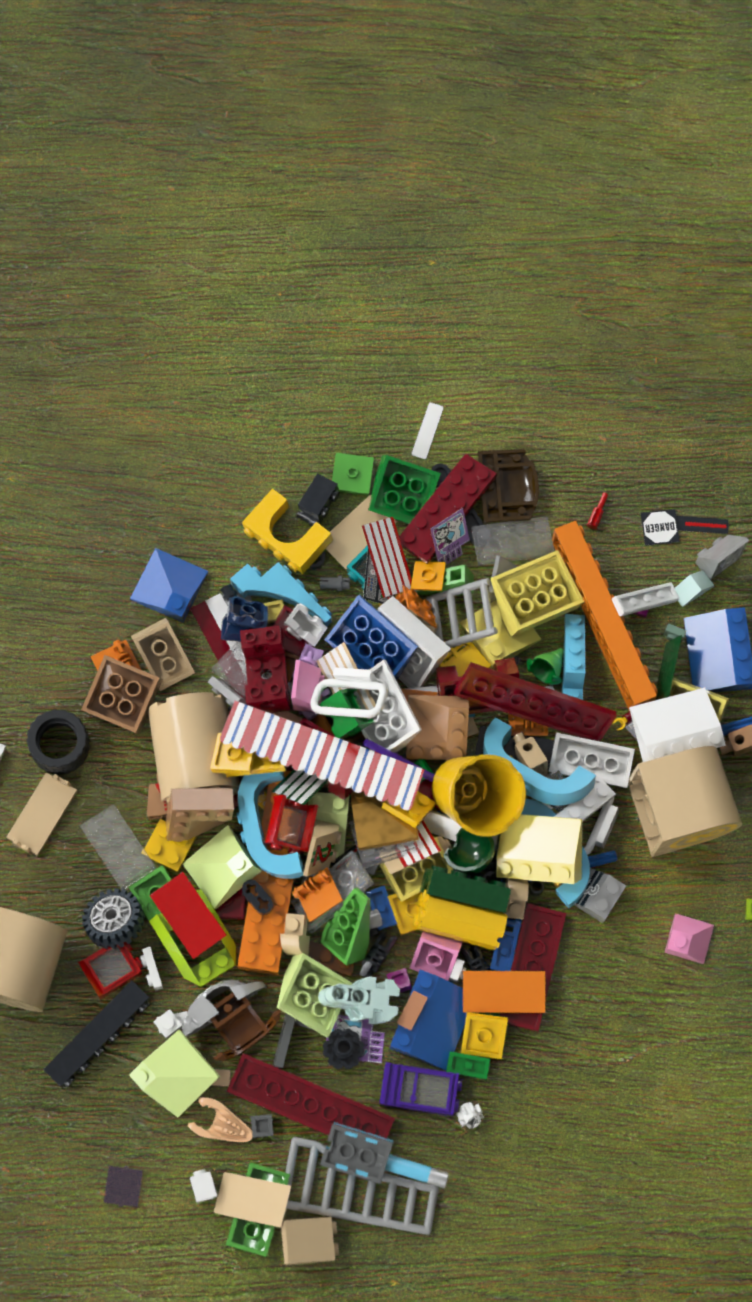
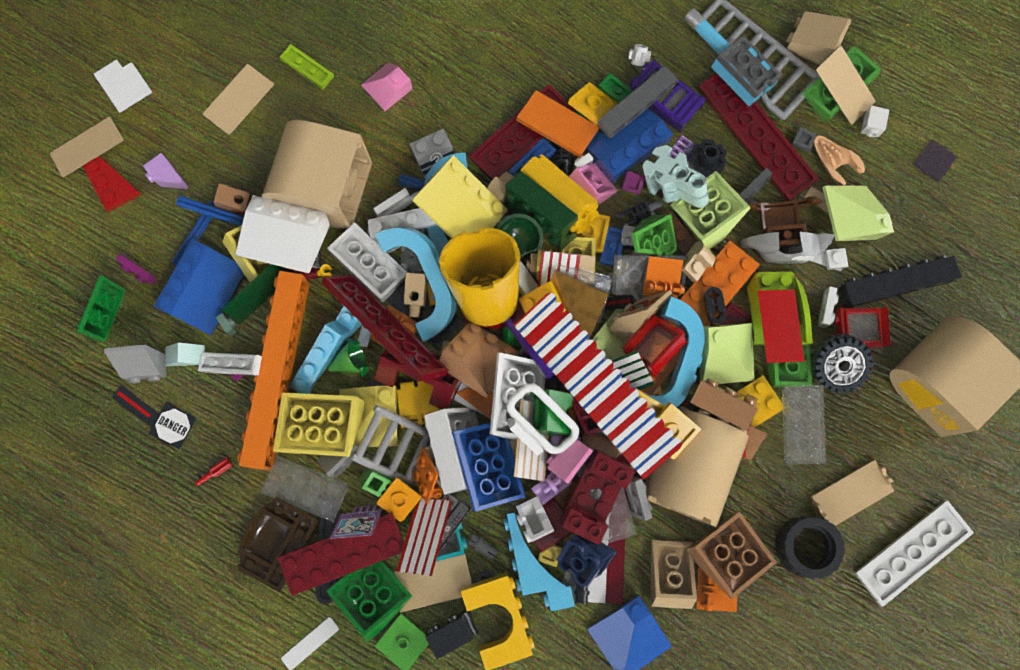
camera: 145 degrees left, 5 degrees up
nougat sticker [397,991,428,1030] -> none
none -> dark grey beam [597,66,679,139]

